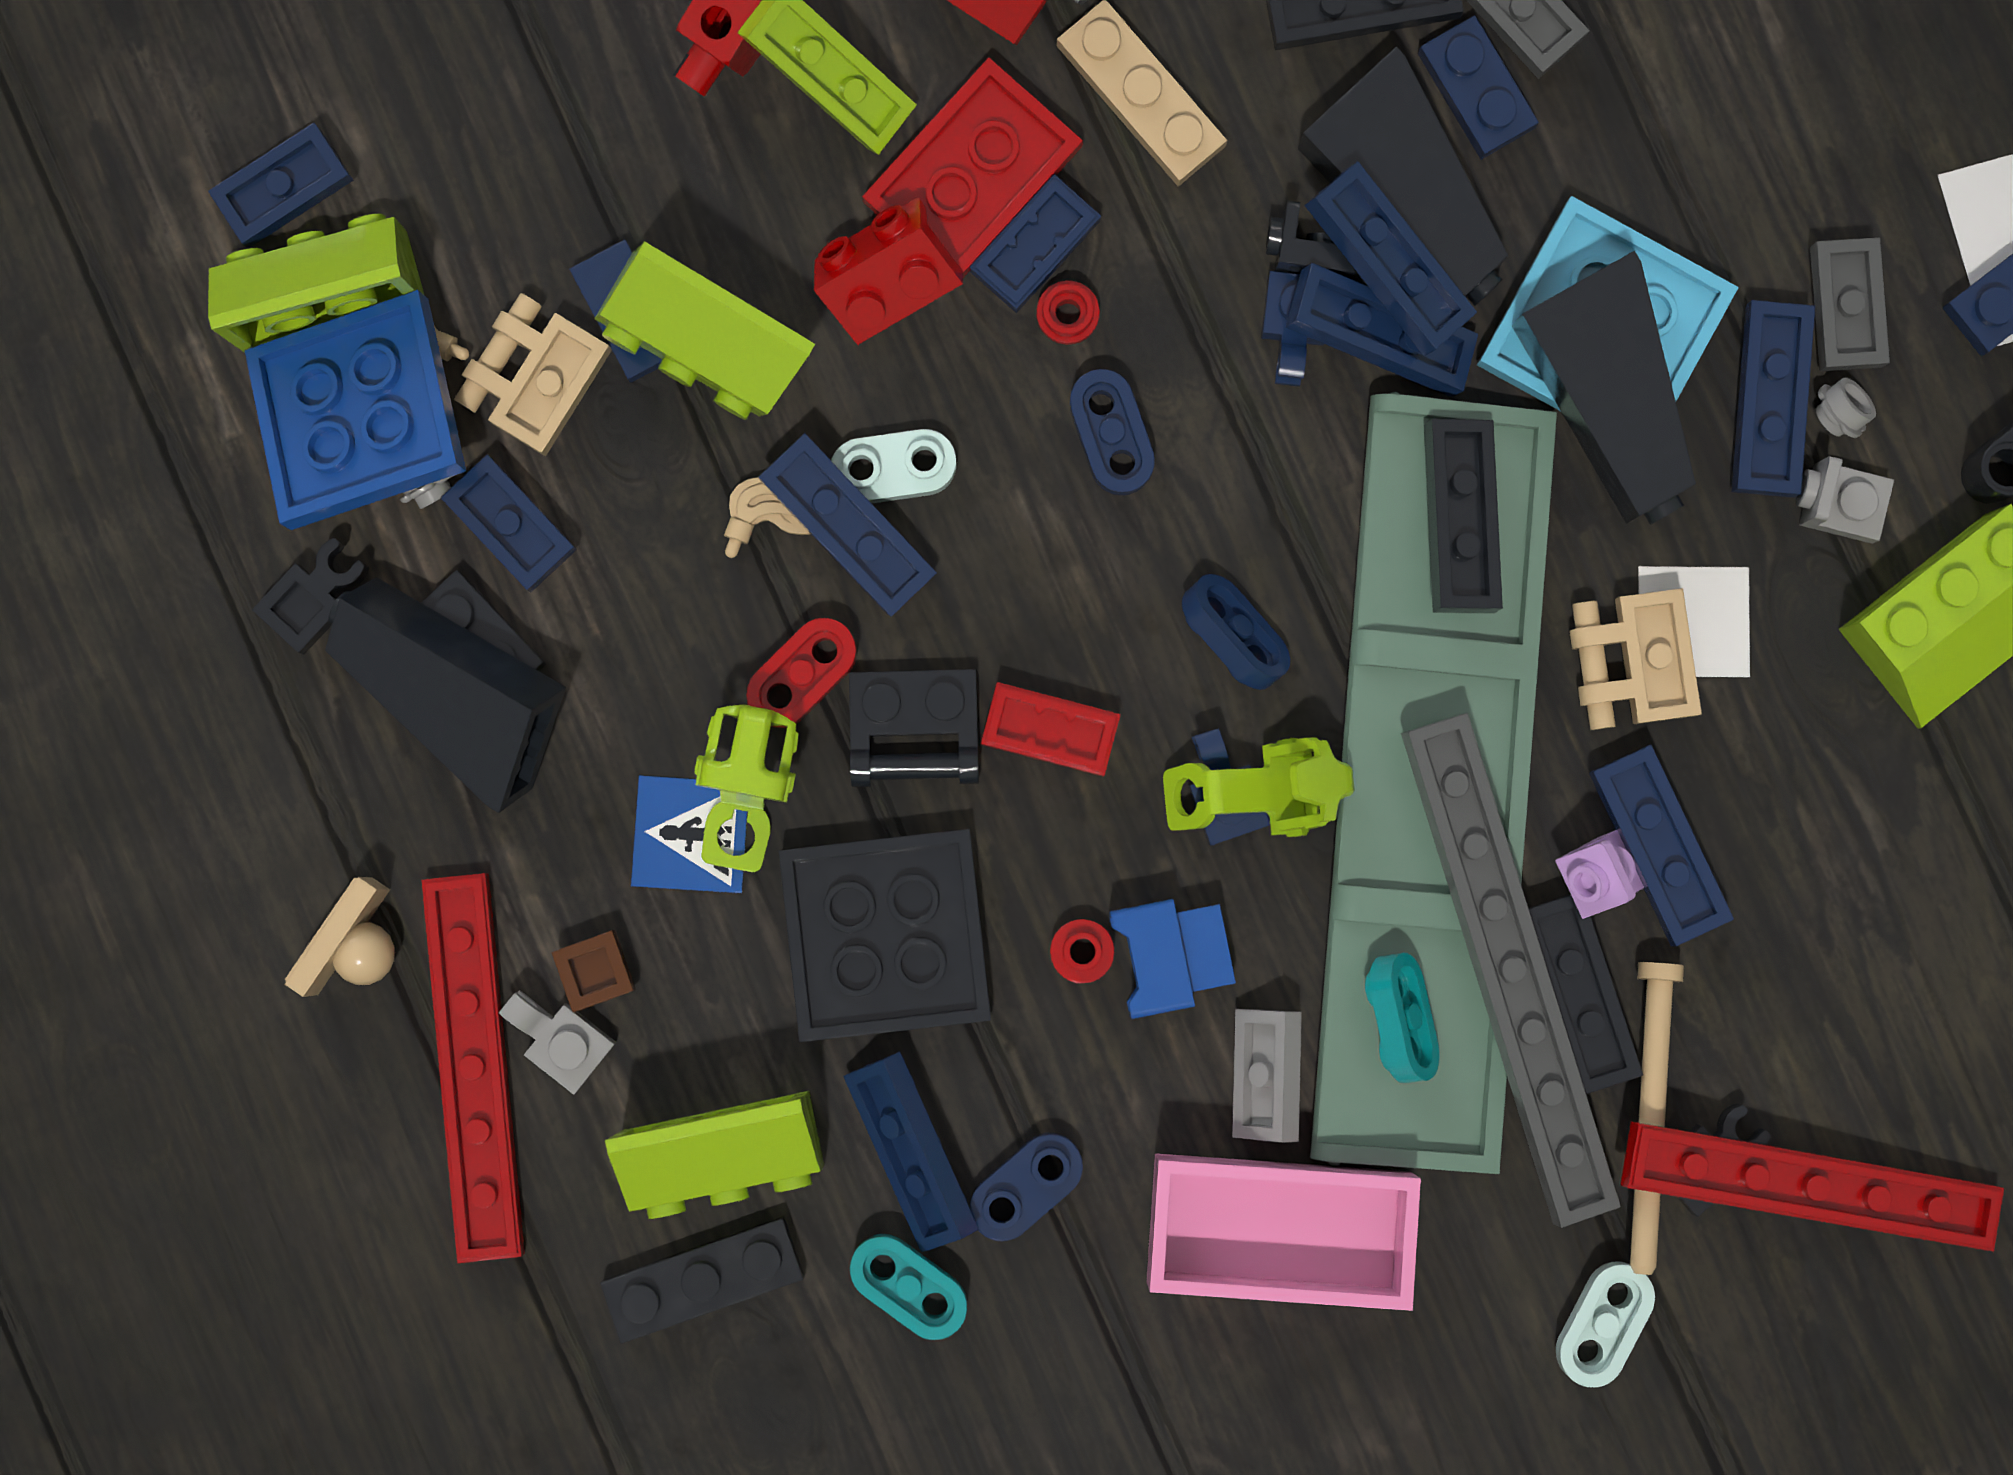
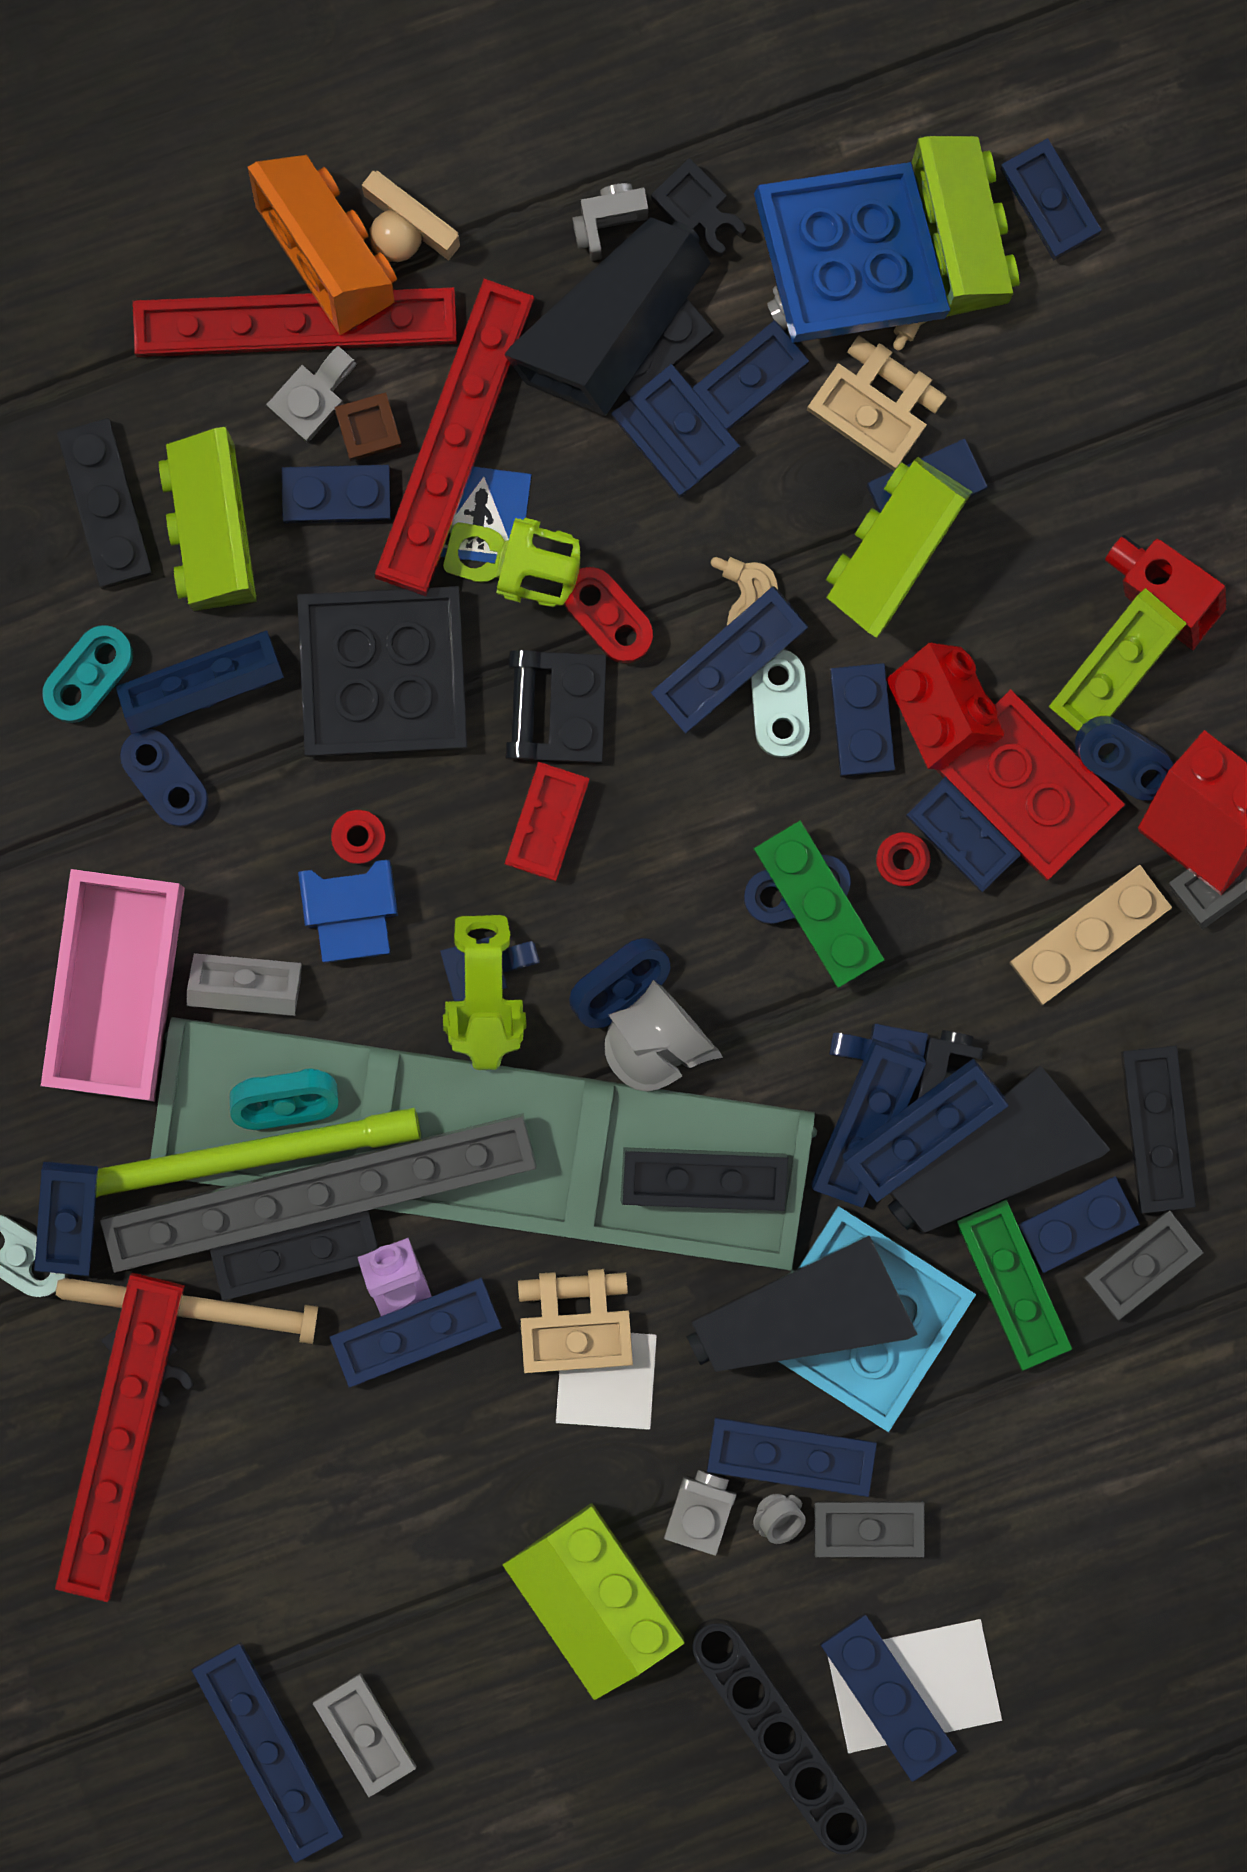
camera: 90 degrees right, 0 degrees up
none -> dark blue plate [34,1162,98,1276]
none -> lime piece [96,1107,421,1198]
none -> orange slope [248,155,397,335]
none -> dark blue plate [282,465,391,524]
none -> red tile [375,279,534,596]
none -> light grey bracket [572,183,648,261]
none -> light grey helmet [605,980,723,1092]
none -> dark blue plate [611,364,740,499]
none -> green plate [753,820,884,988]
none -> dark blue plate [830,663,895,777]
none -> green plate [956,1199,1072,1371]
none -> dark blue plate [1075,716,1173,800]

